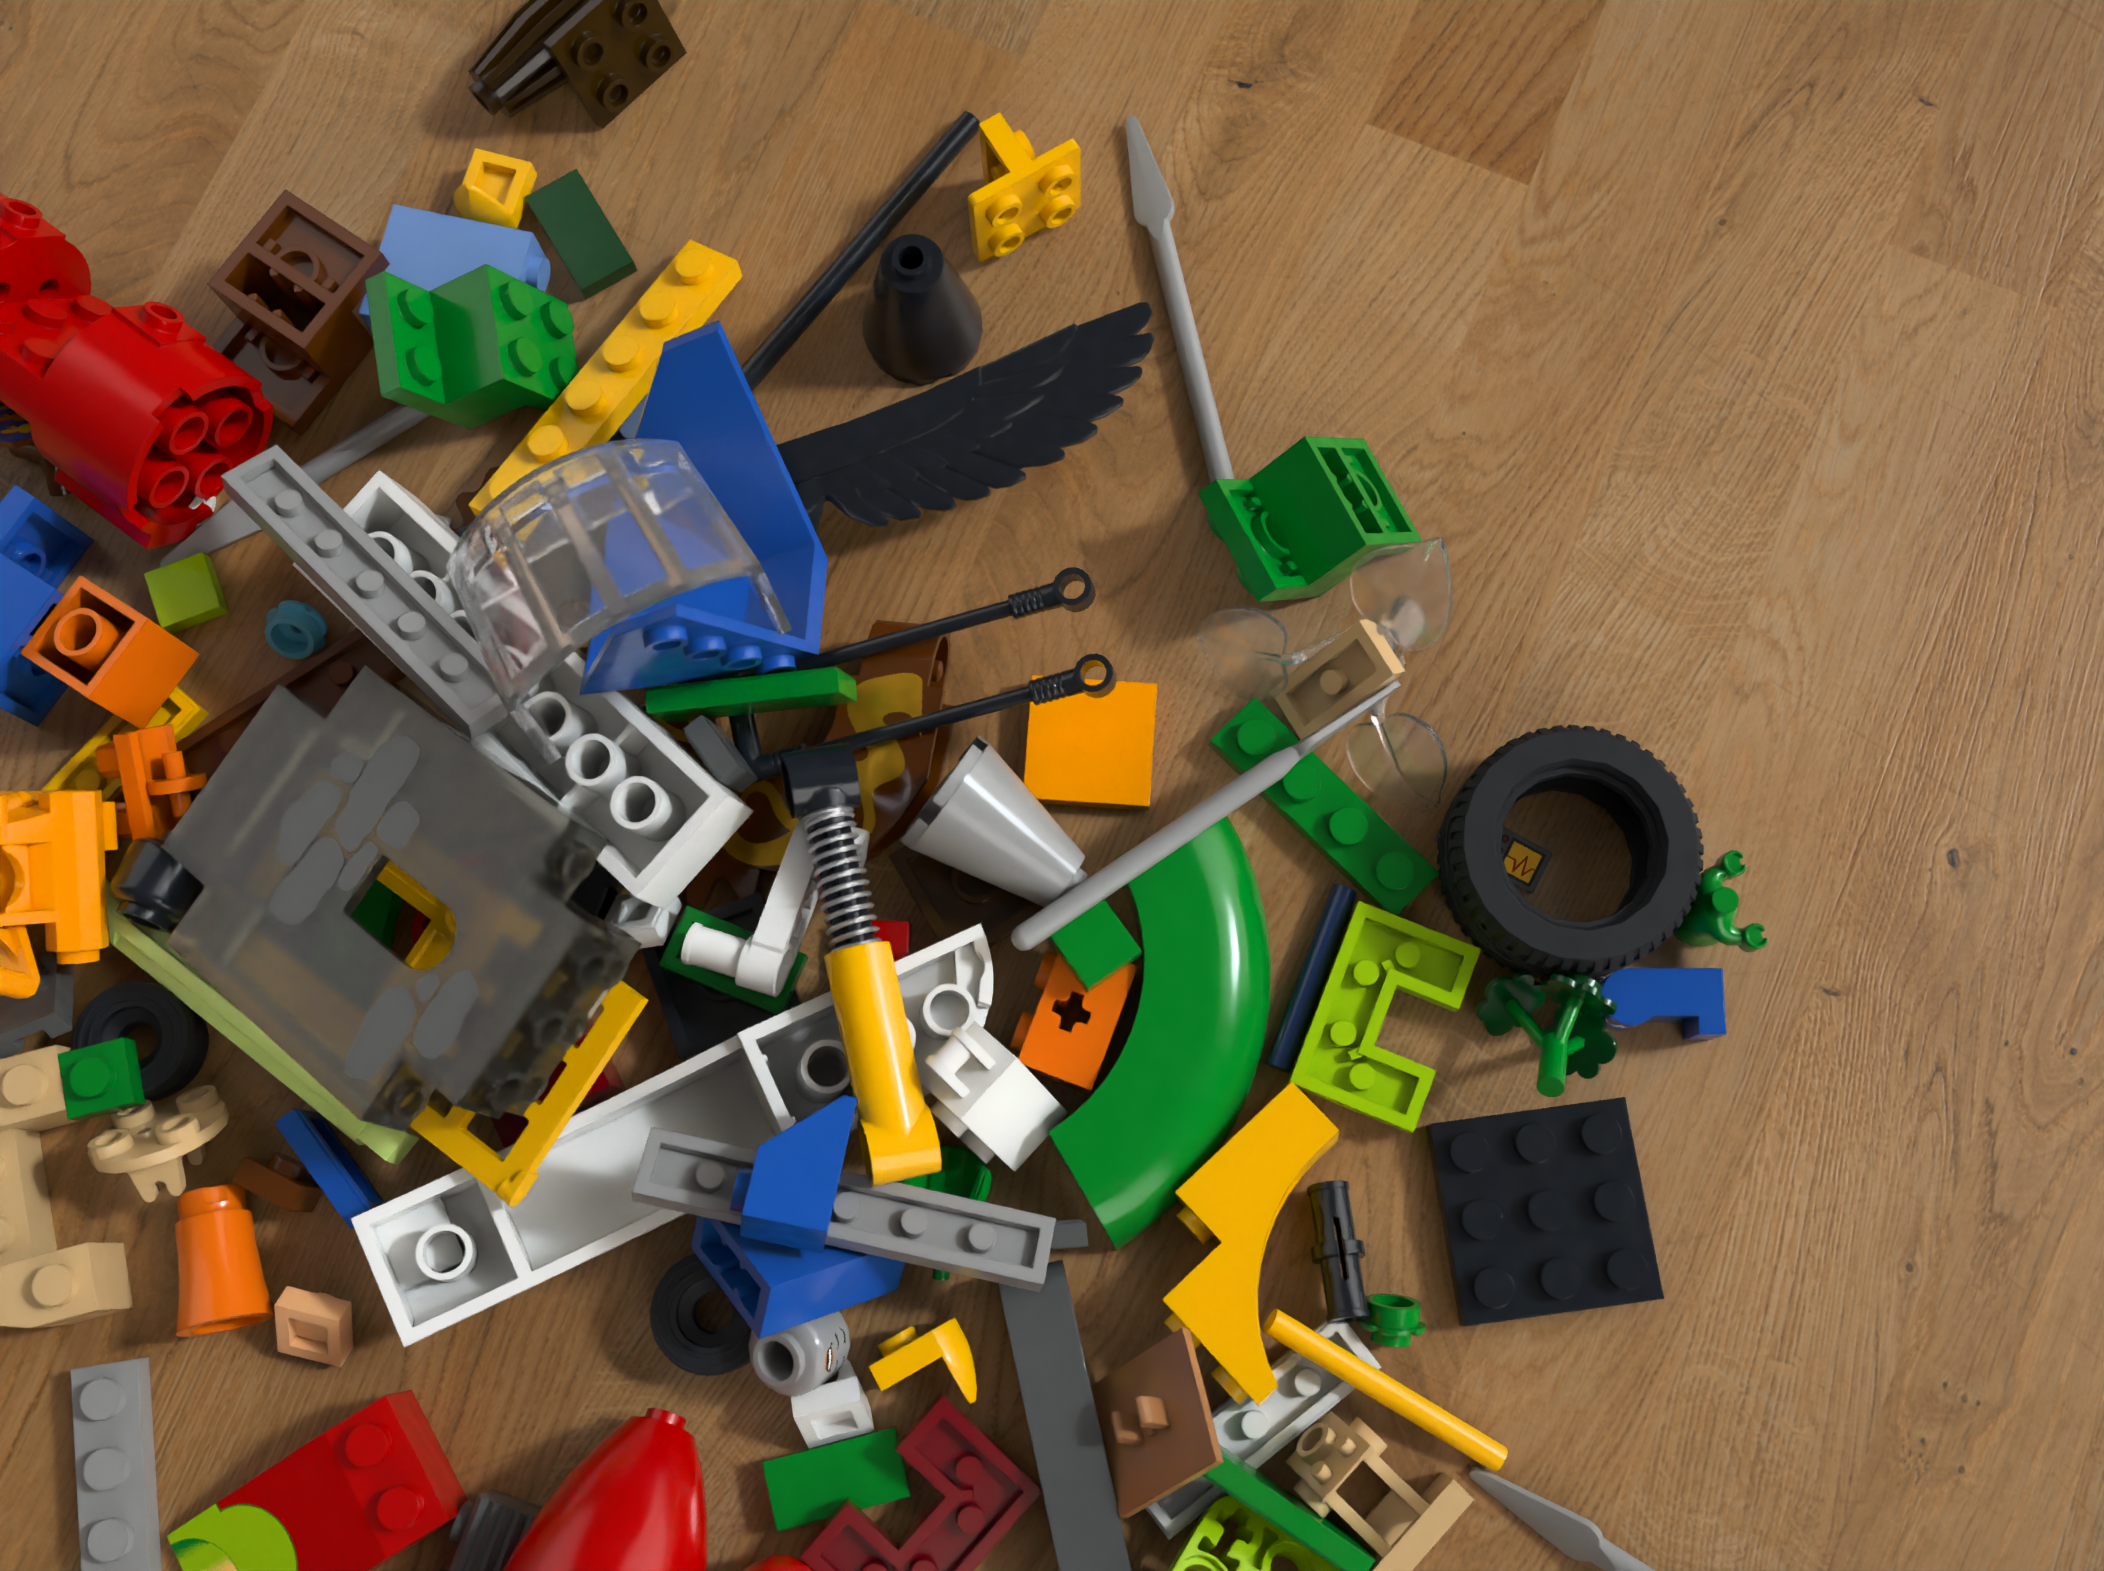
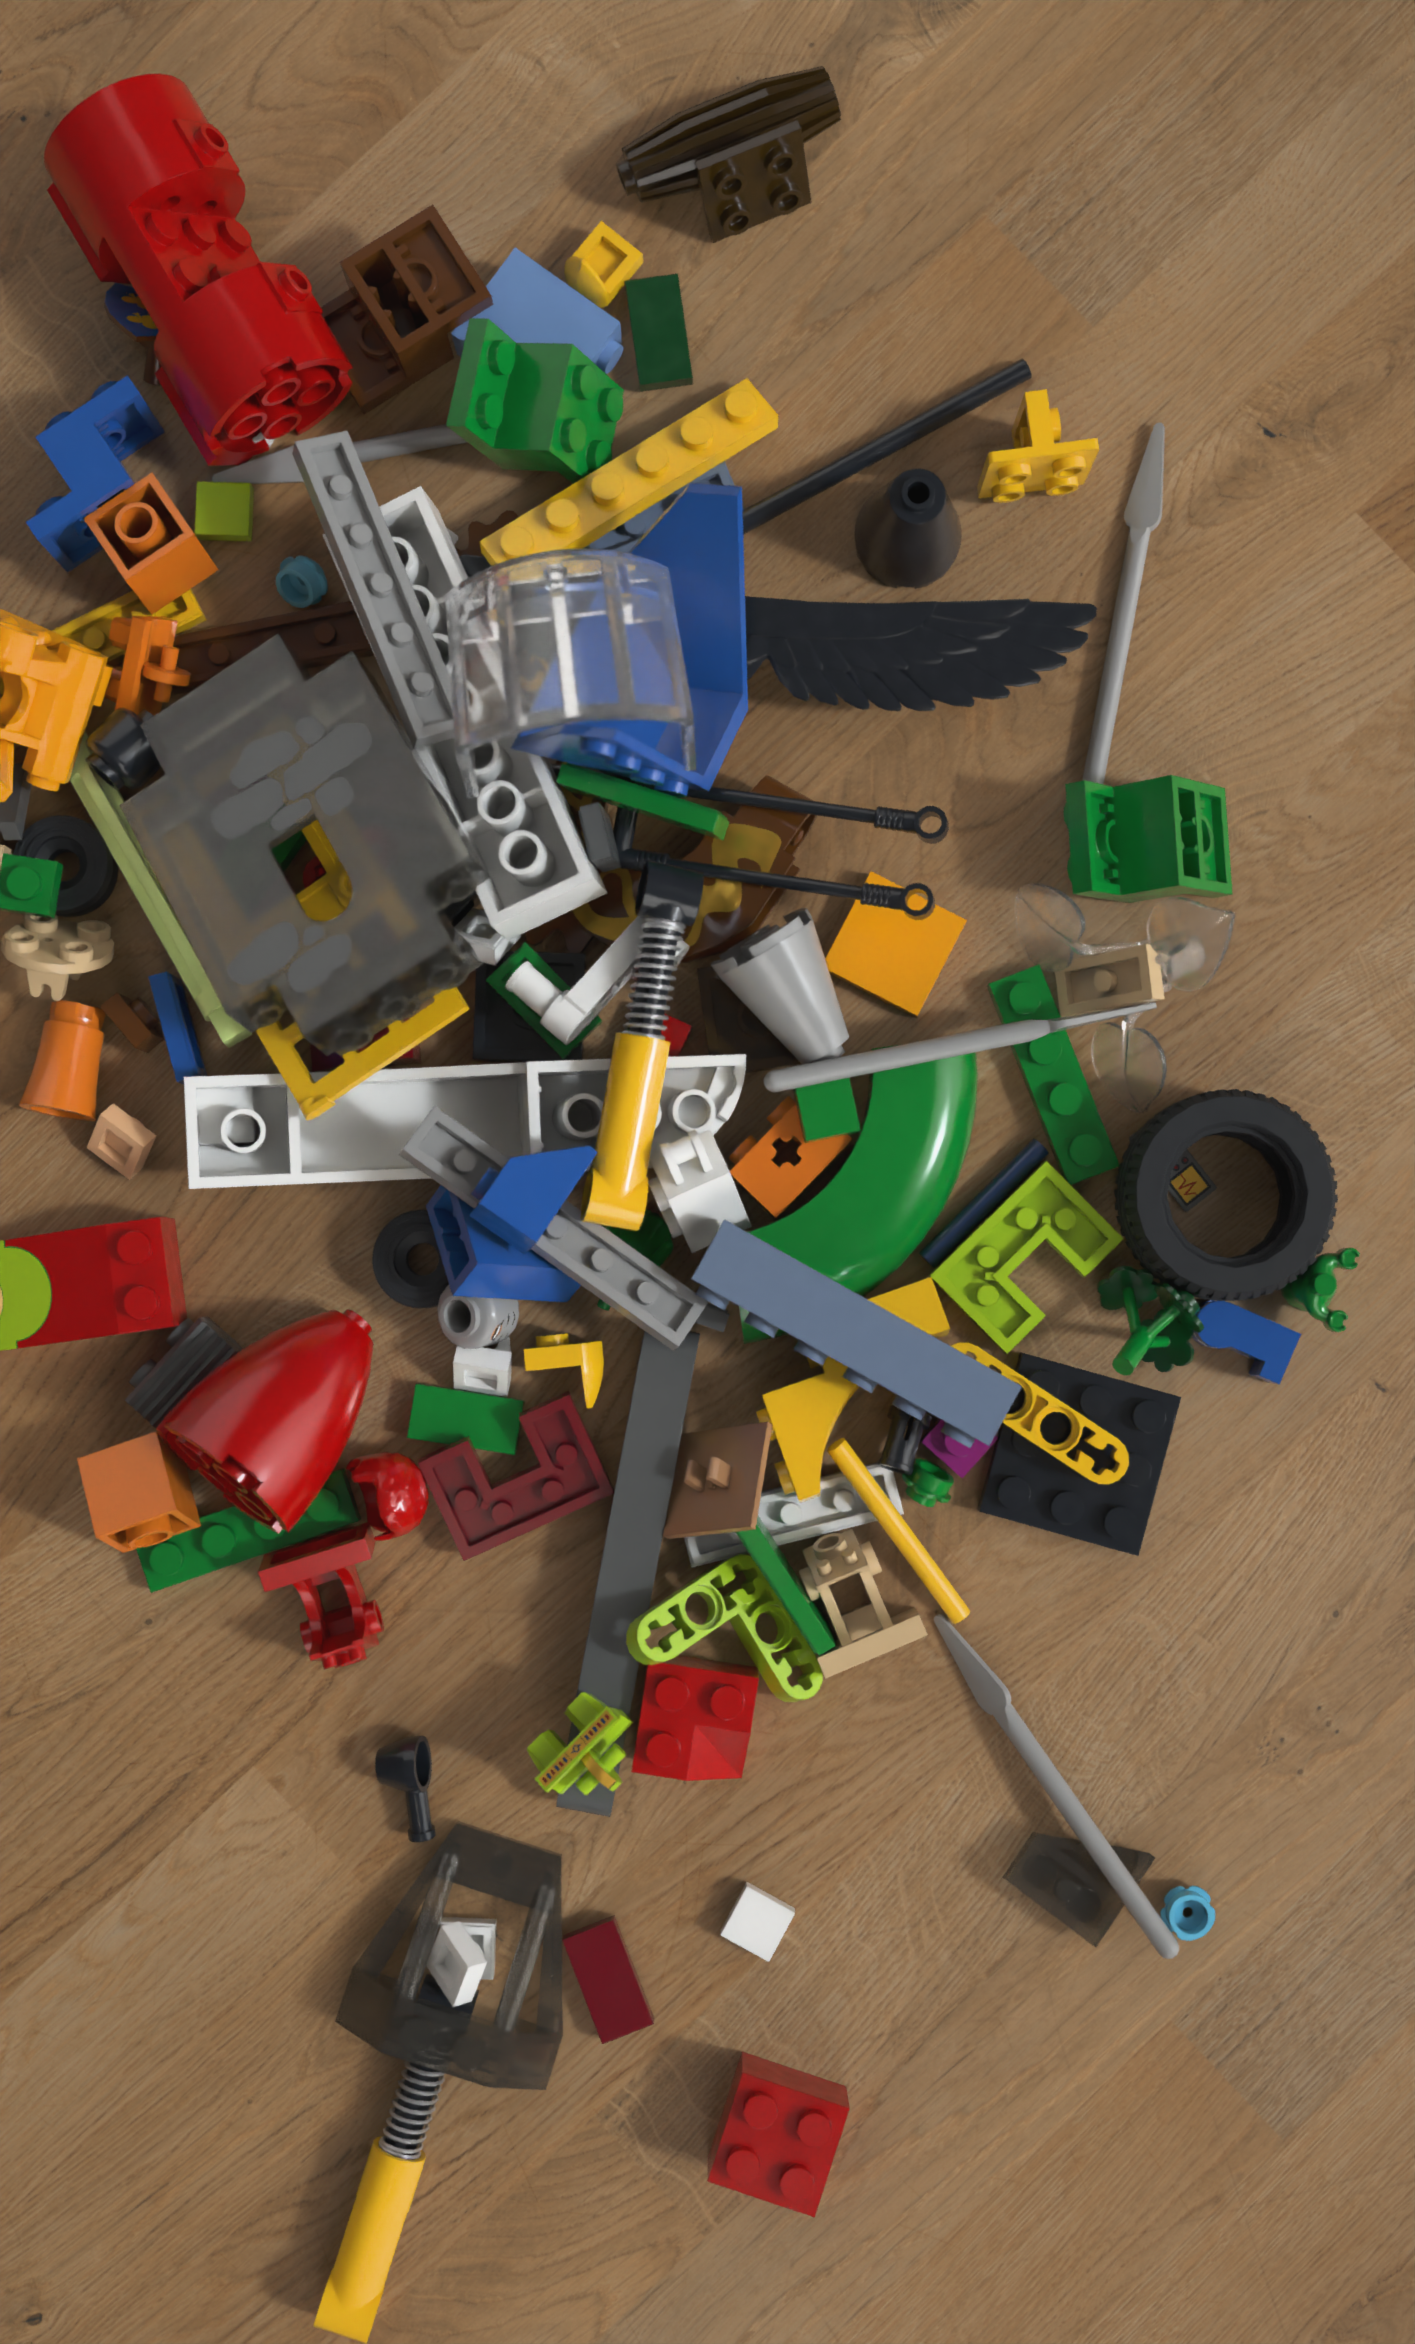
camera: 25 degrees right, 10 degrees up
none -> sand blue brick [691,1219,1022,1448]
none -> magenta plate [920,1418,998,1478]
none -> yellow beam [949,1342,1129,1484]

